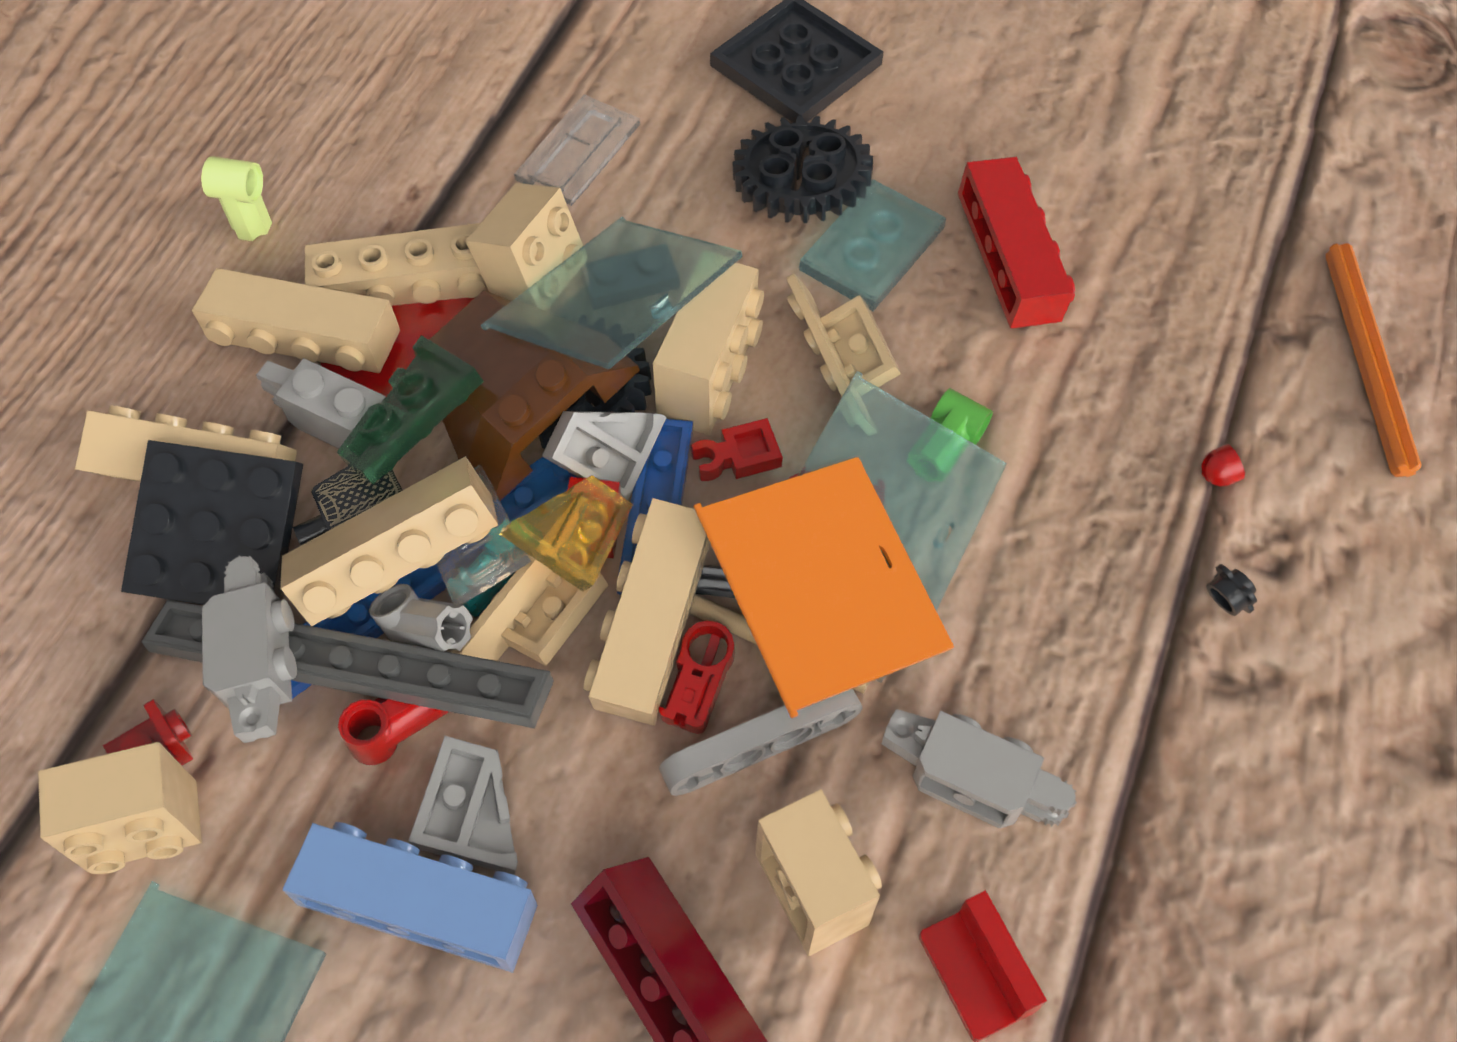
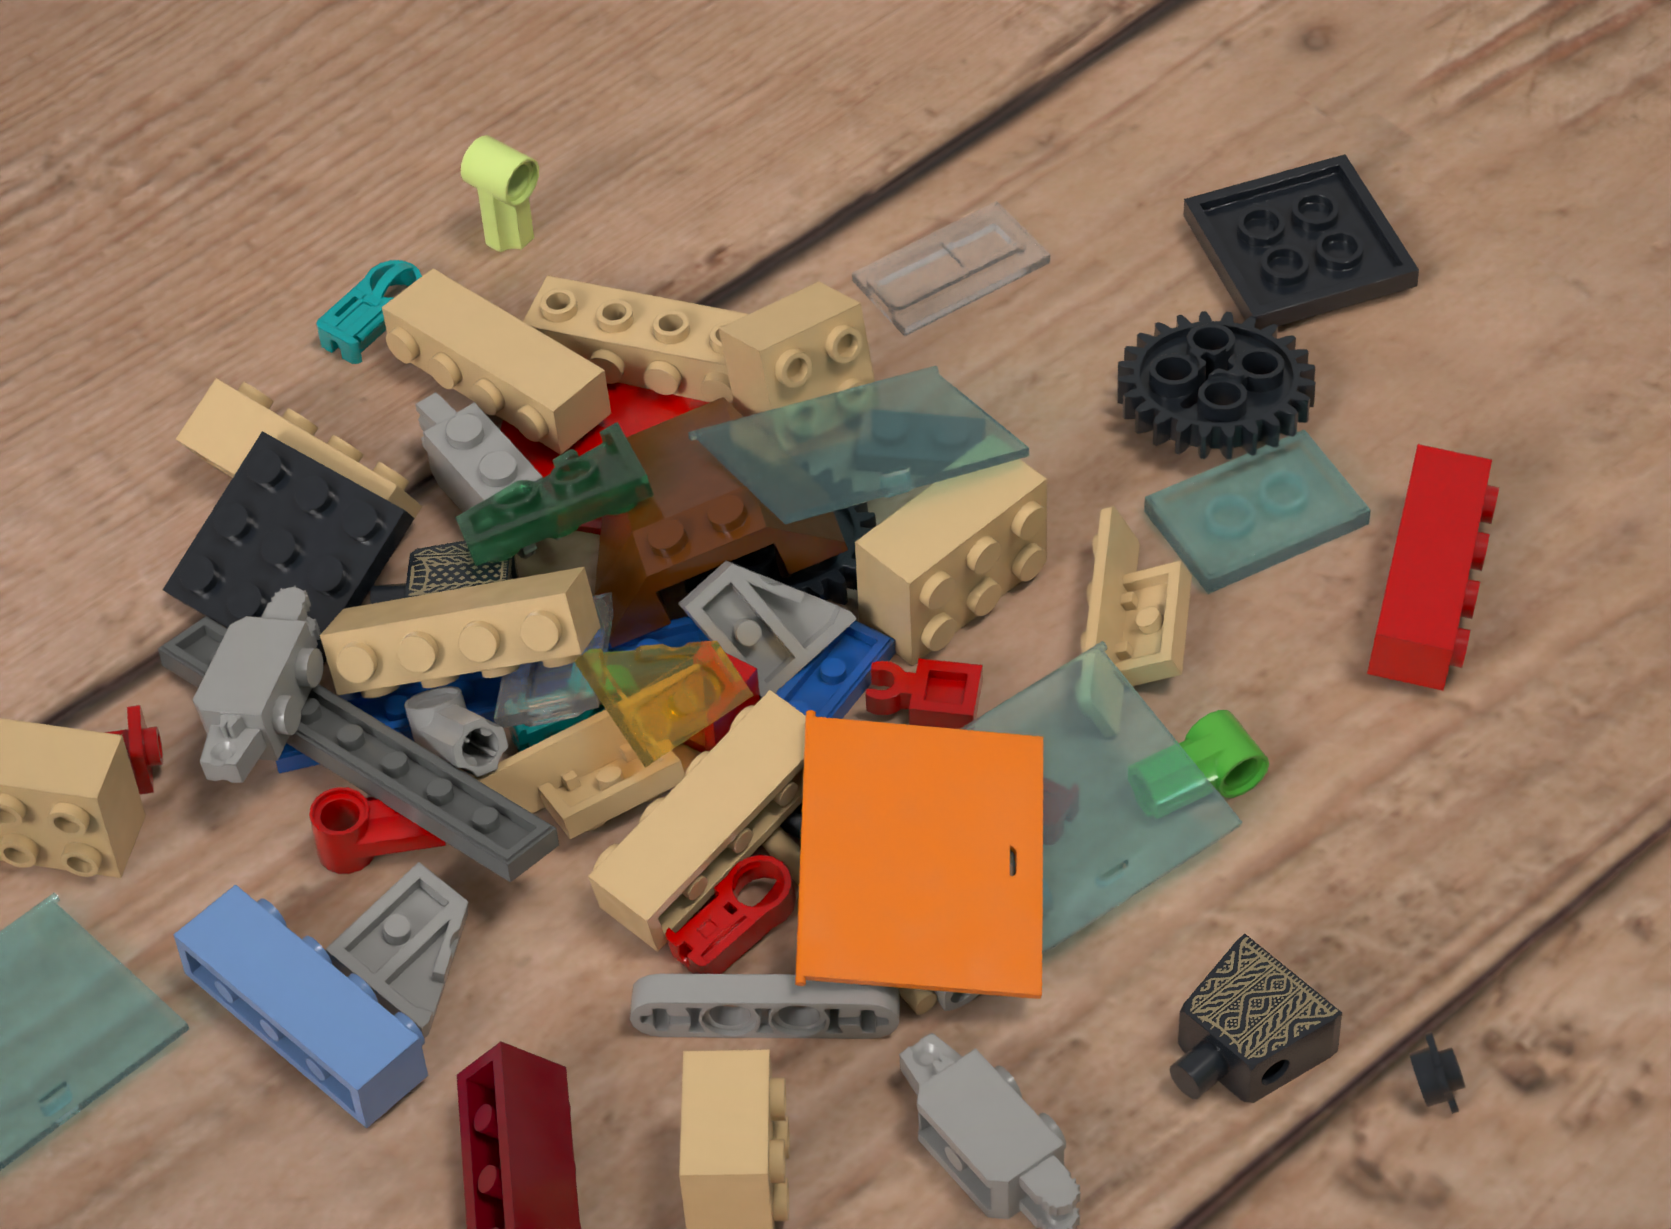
camera: 30 degrees right, 10 degrees down
red hinge [1201,444,1245,487] -> none
none -> teal piece [316,260,422,364]
none -> black torso [1169,934,1342,1103]

